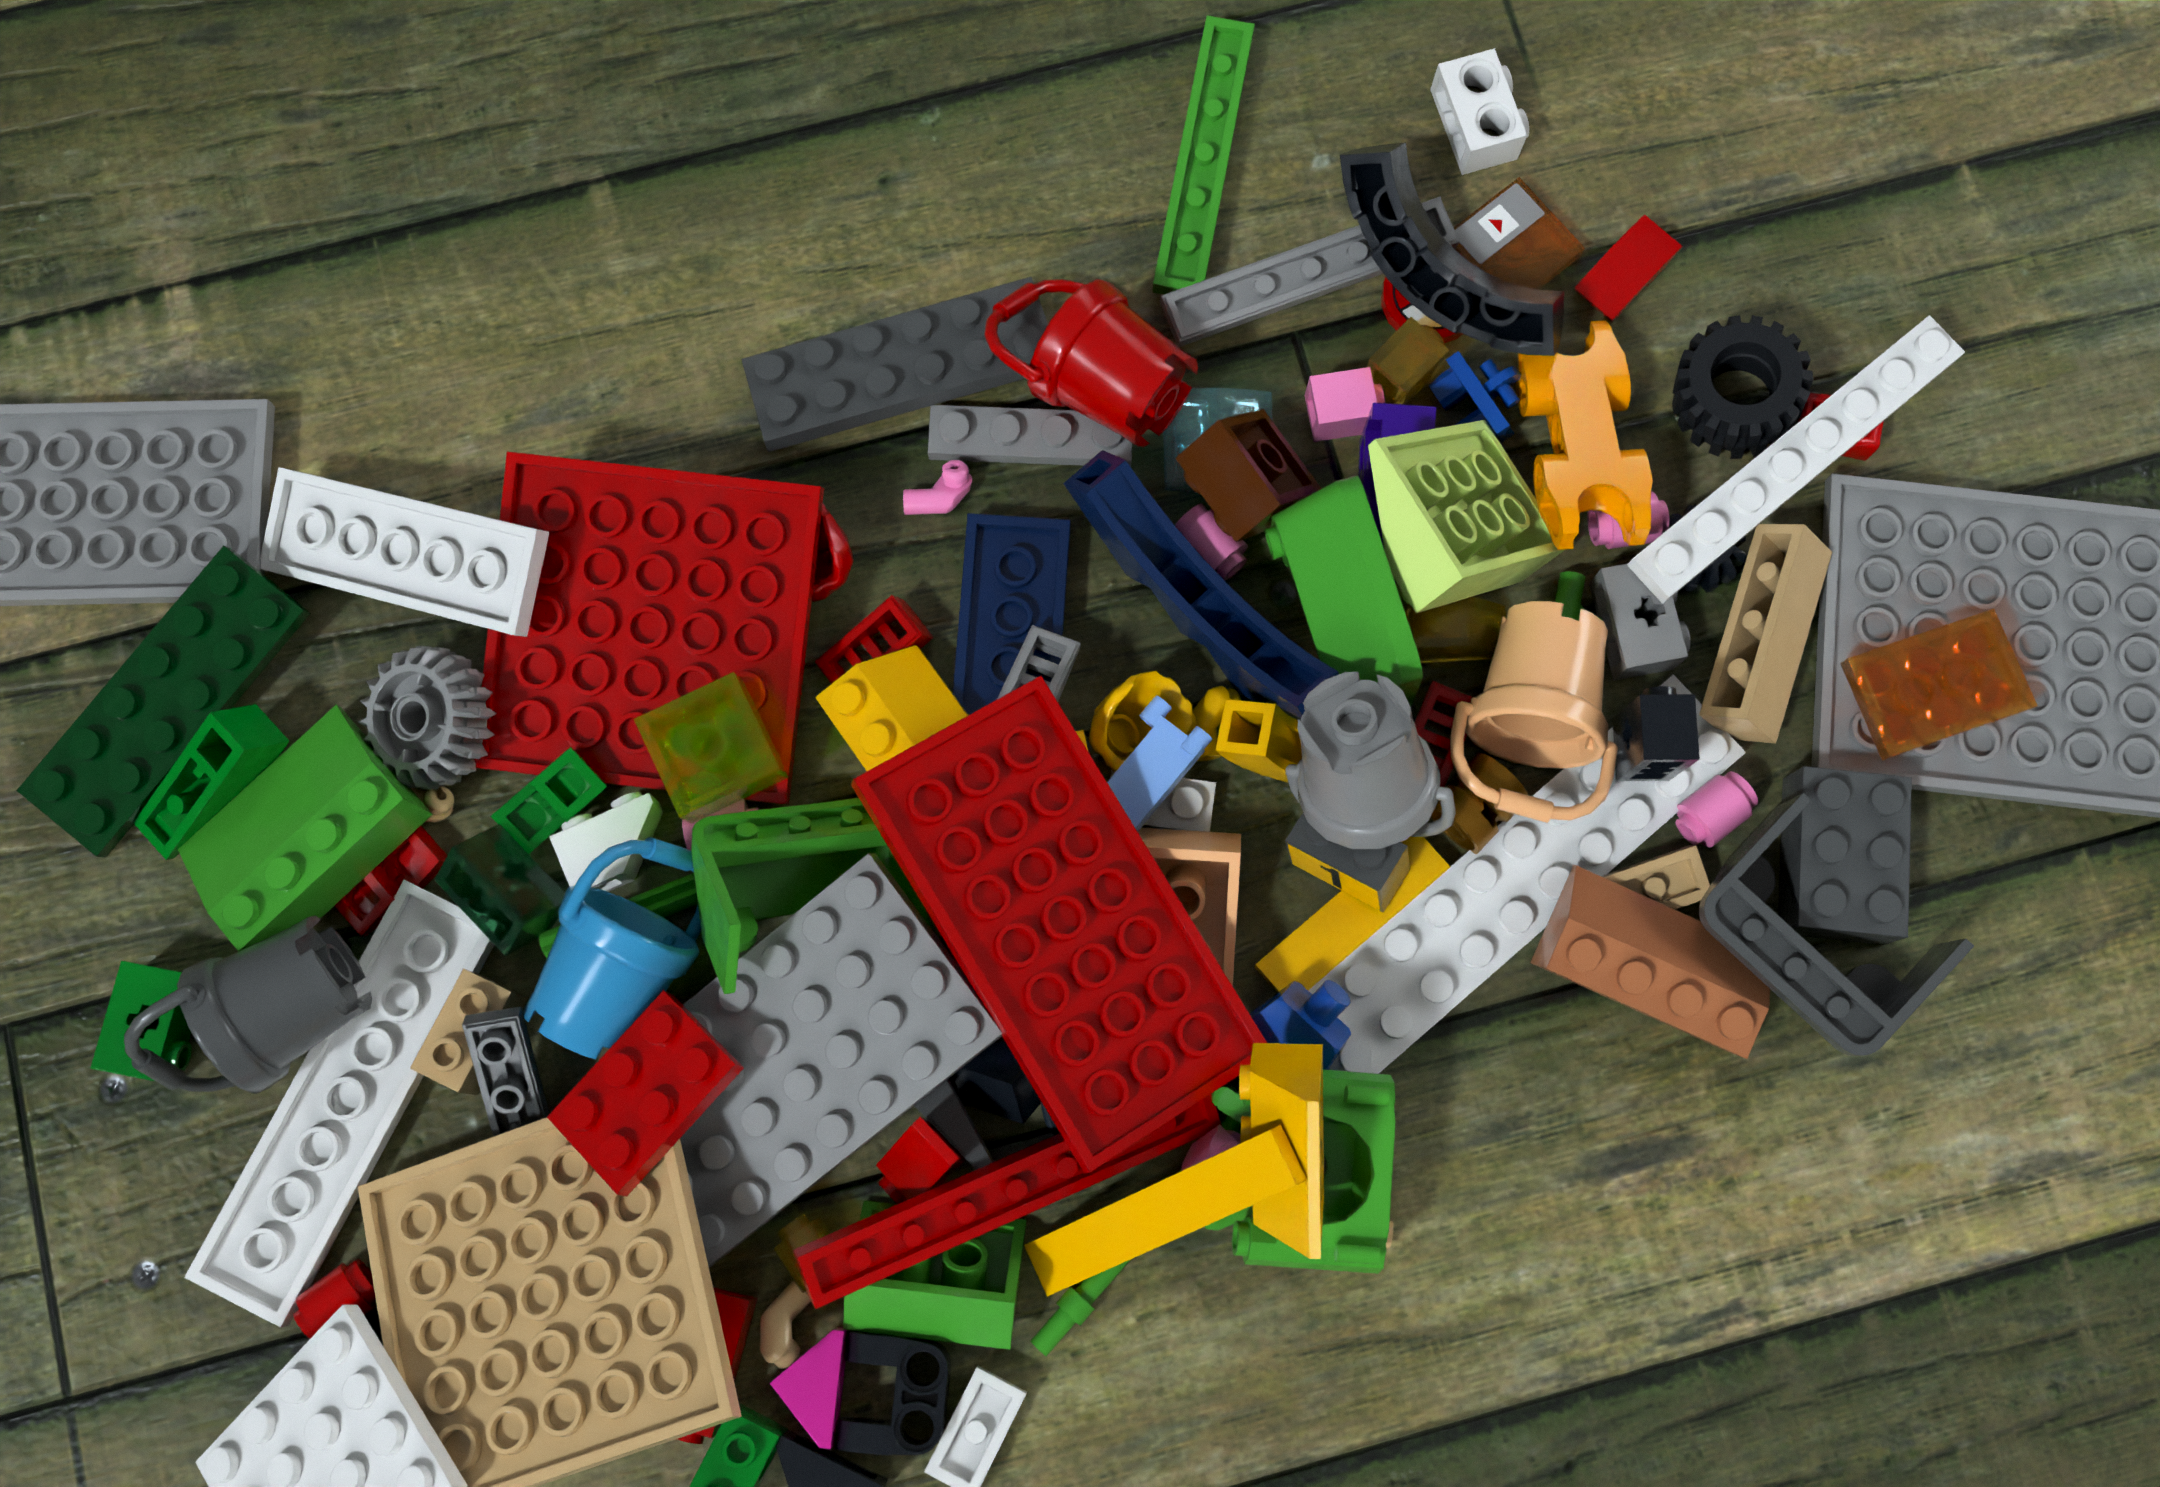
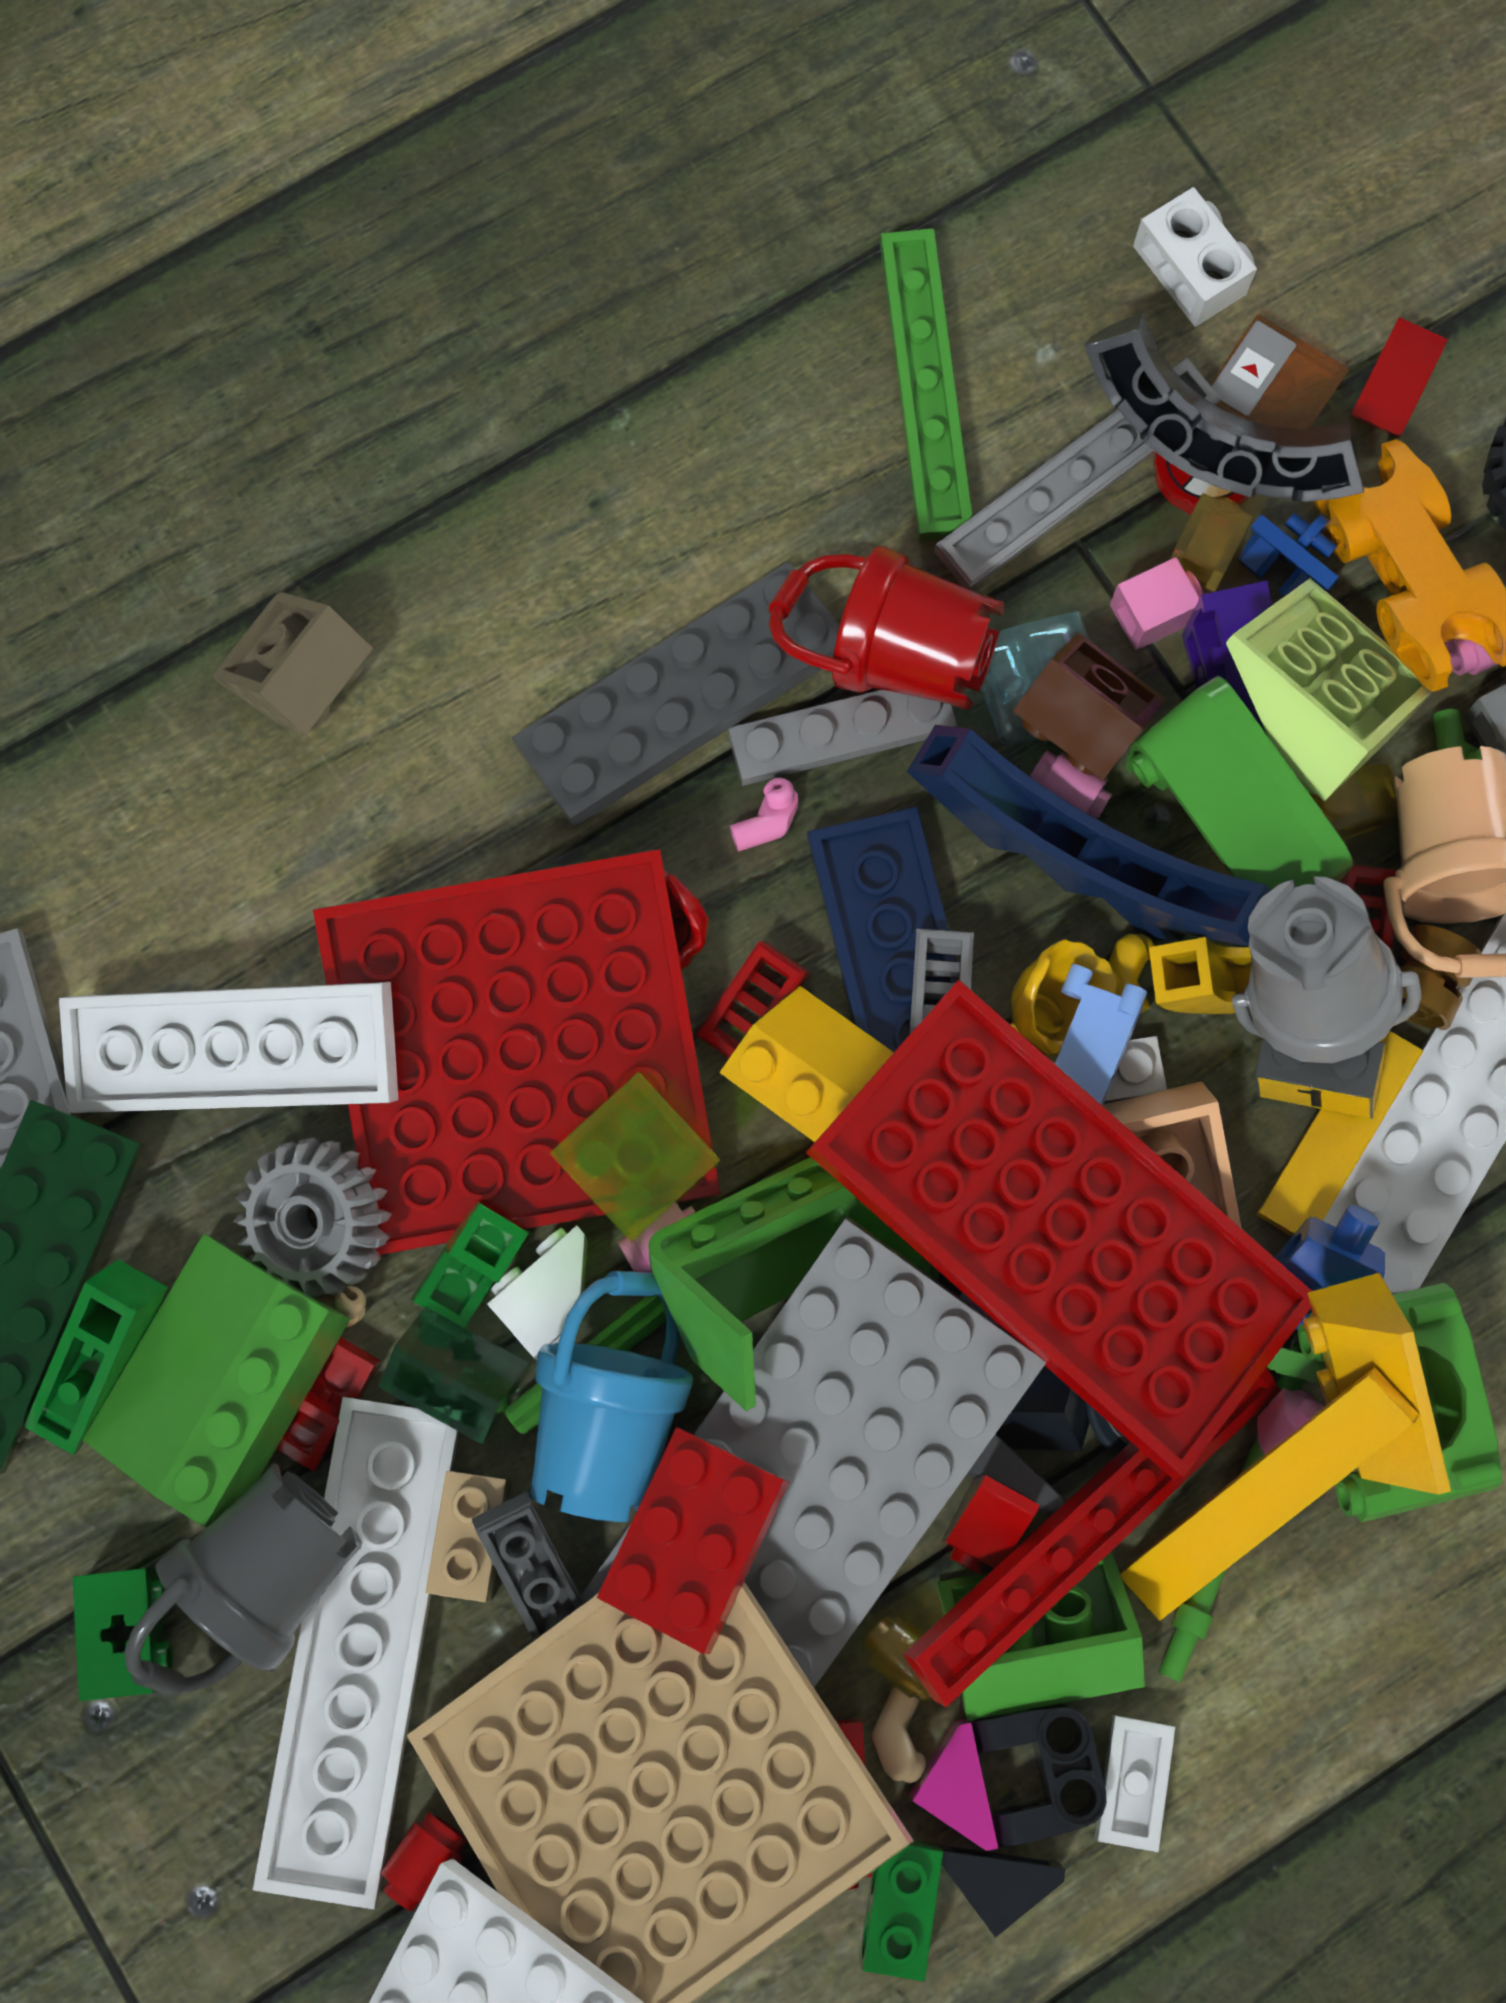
camera: 20 degrees left, 0 degrees up
none -> dark tan slope [212,591,374,735]

